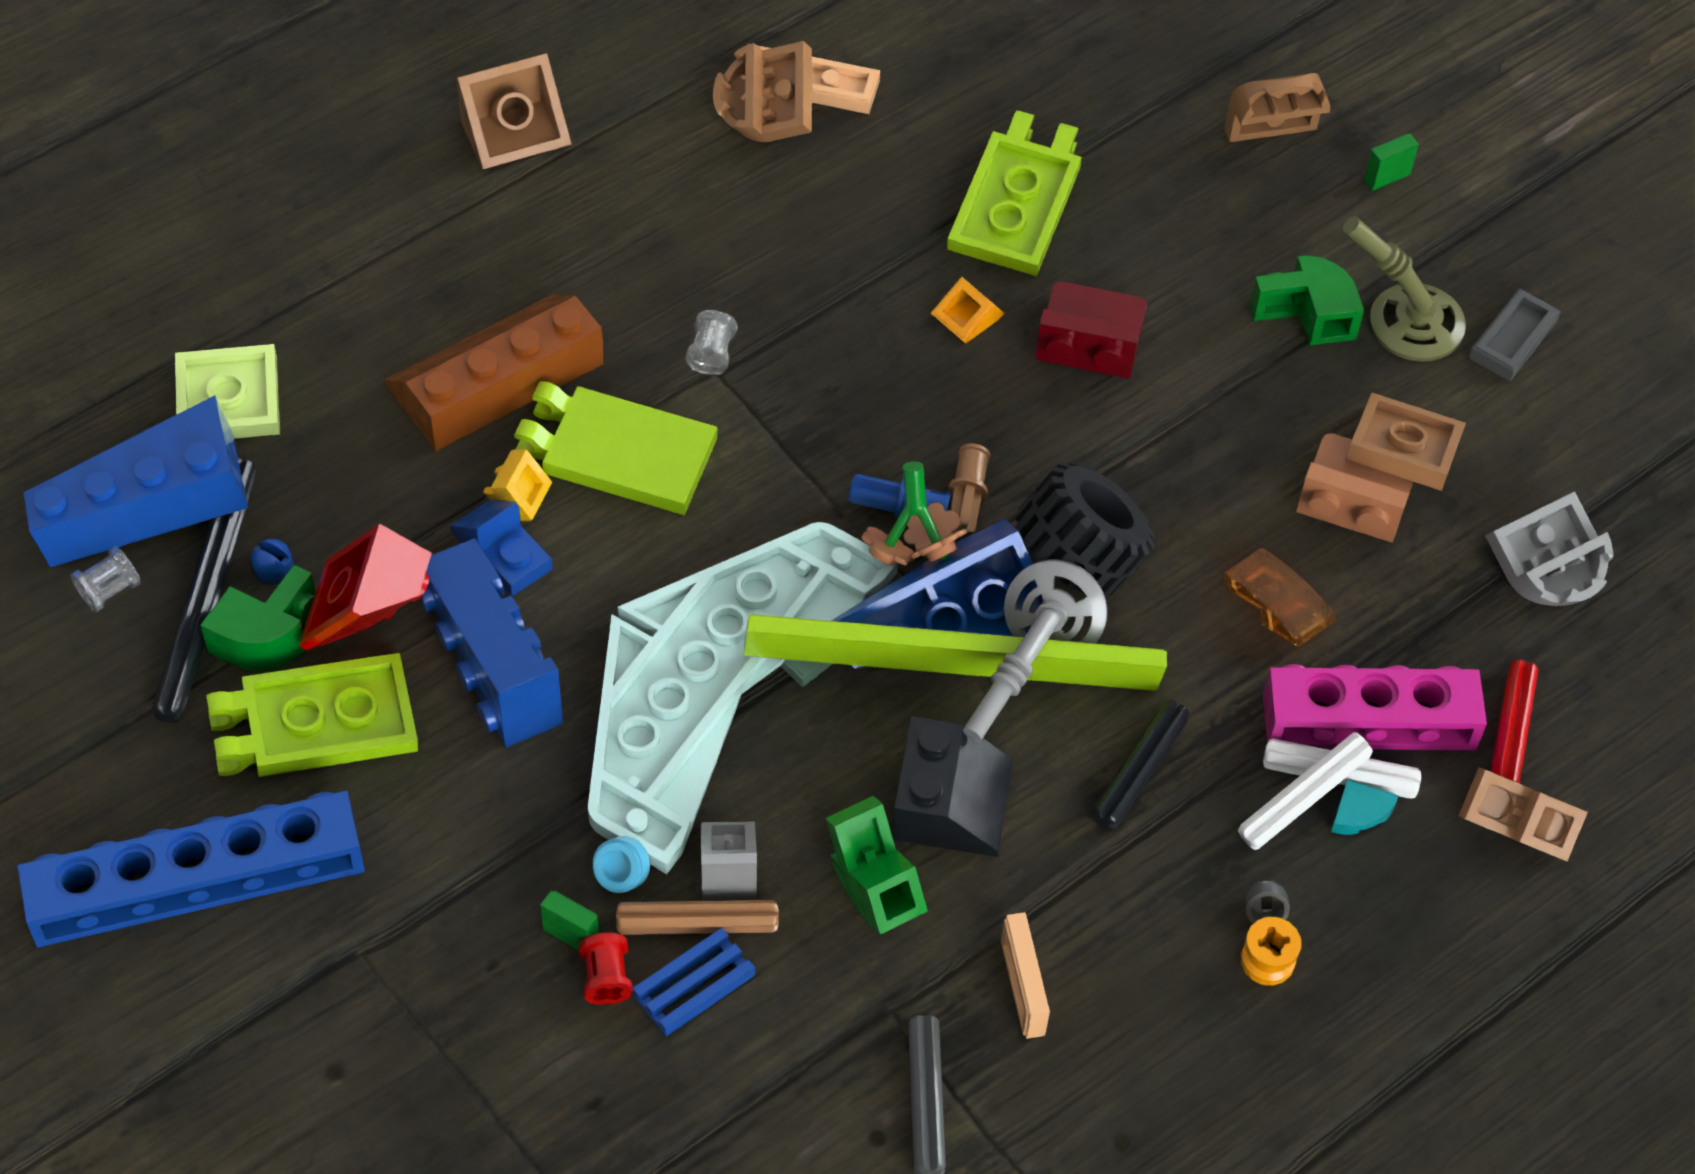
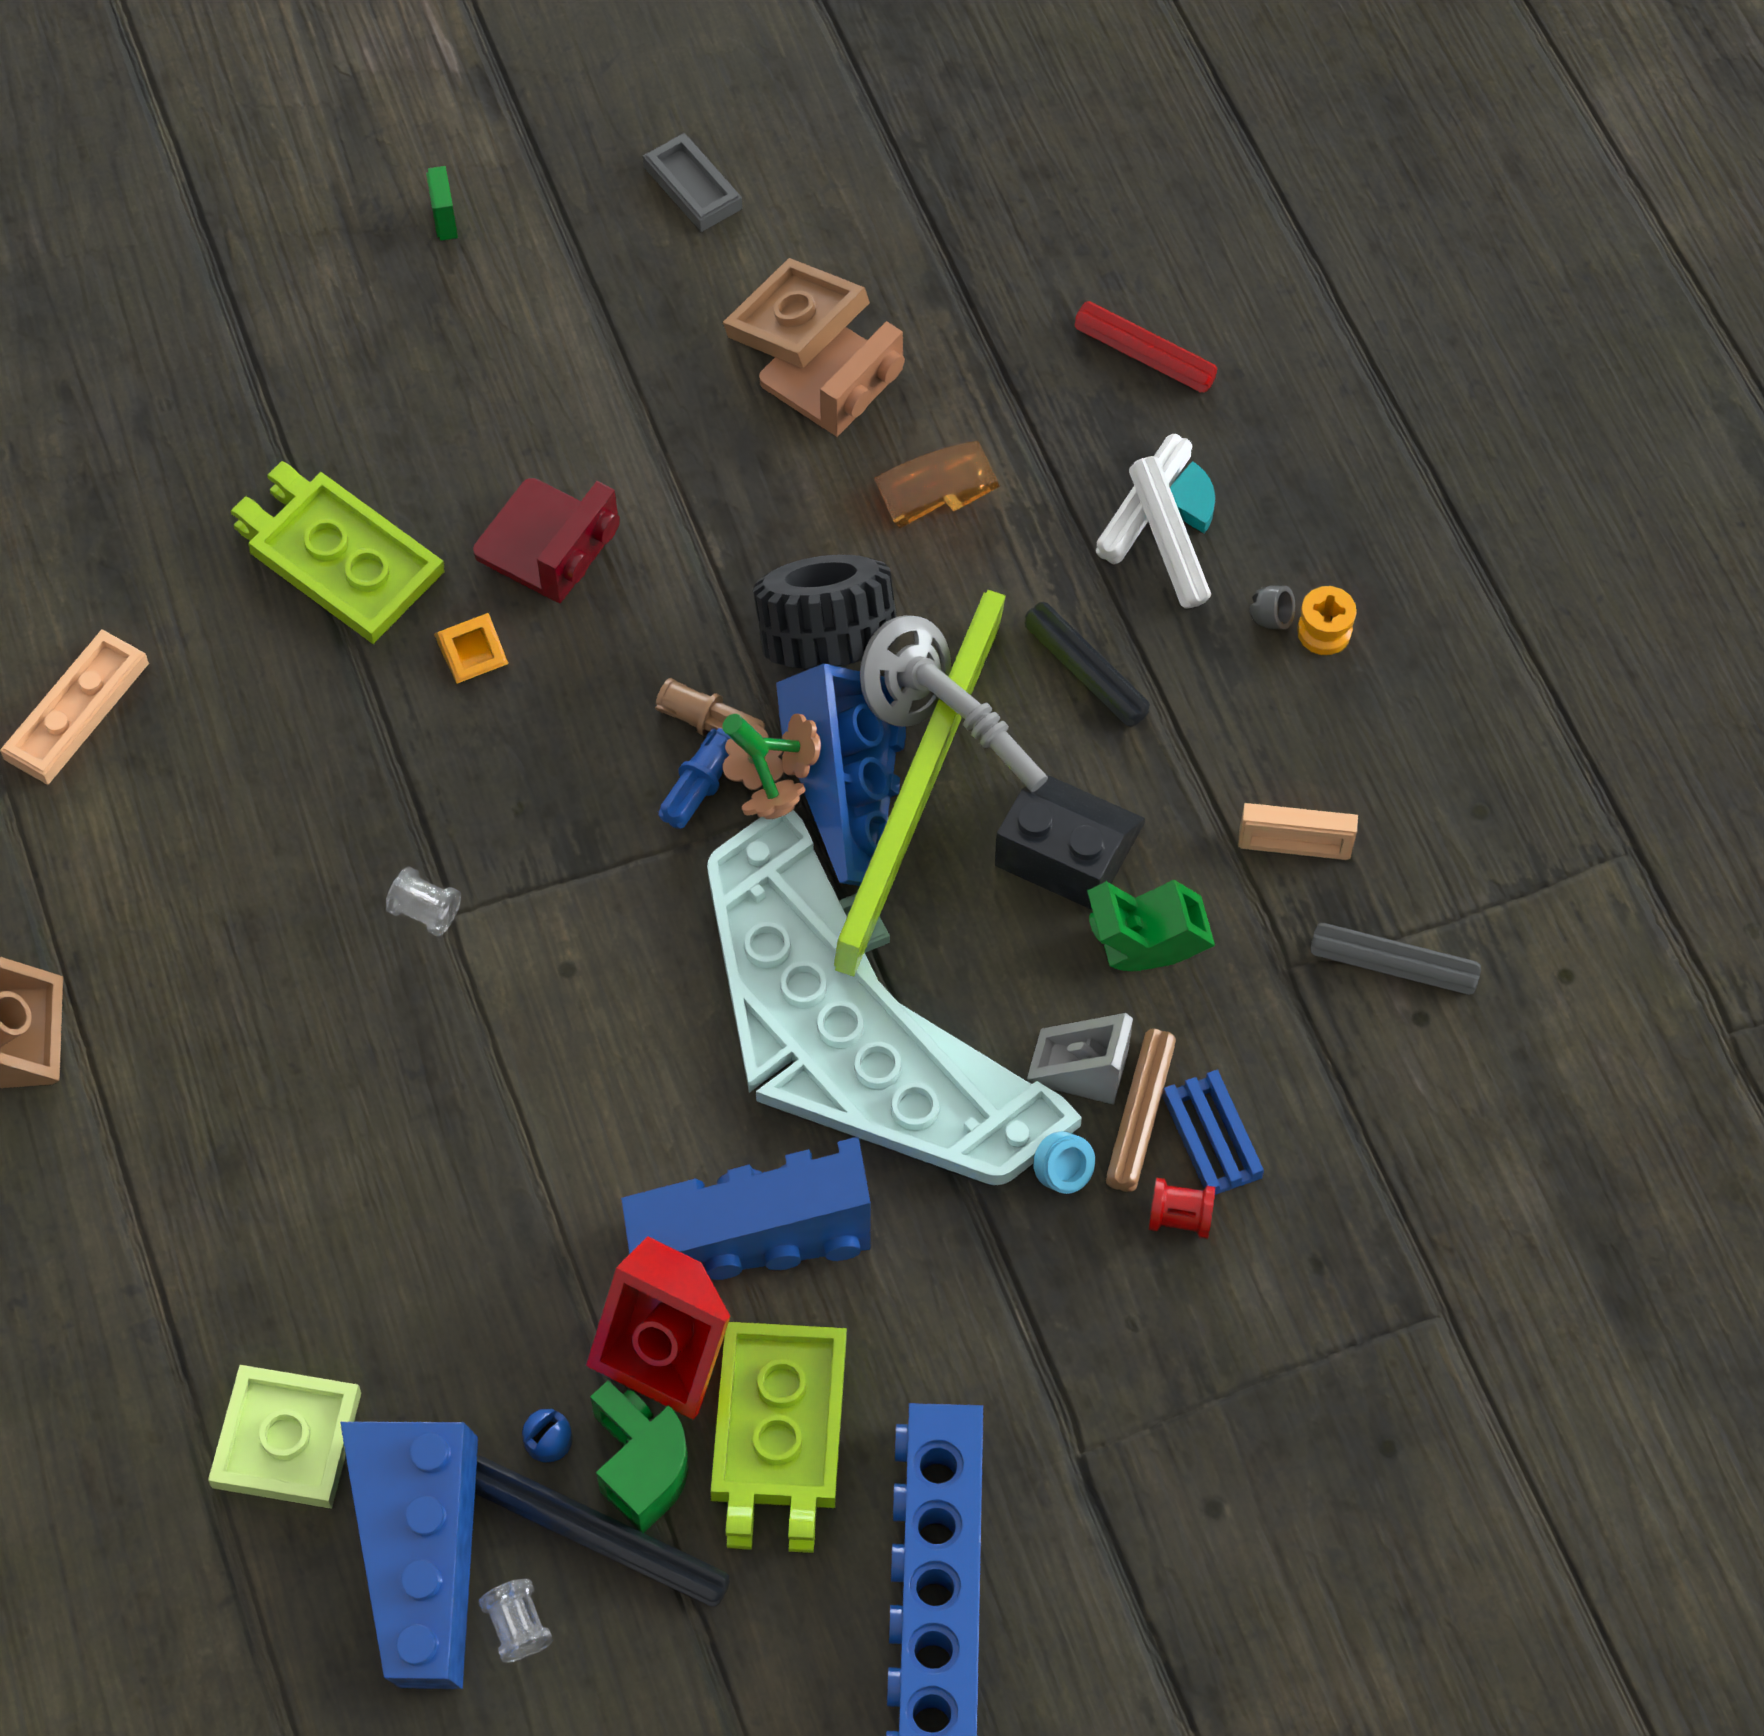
camera: 70 degrees left, 5 degrees up
dark orange slope [385,294,604,451] -> none
blue slope [450,499,553,596] -> none
yellow tile [483,449,552,521] -> none
lime tile [514,381,718,515] -> none
green tile [540,890,599,950] -> none
medium nougat slope [713,41,812,142] -> none
medium nougat slope [1224,73,1330,142] -> none
green brick [1249,256,1364,346] -> none
dark pink brick [1263,664,1487,750] -> none
olive dish [1343,216,1466,362] -> none
medium nougat slope [1458,767,1588,861] -> none
light grey slope [1485,491,1613,606] -> none

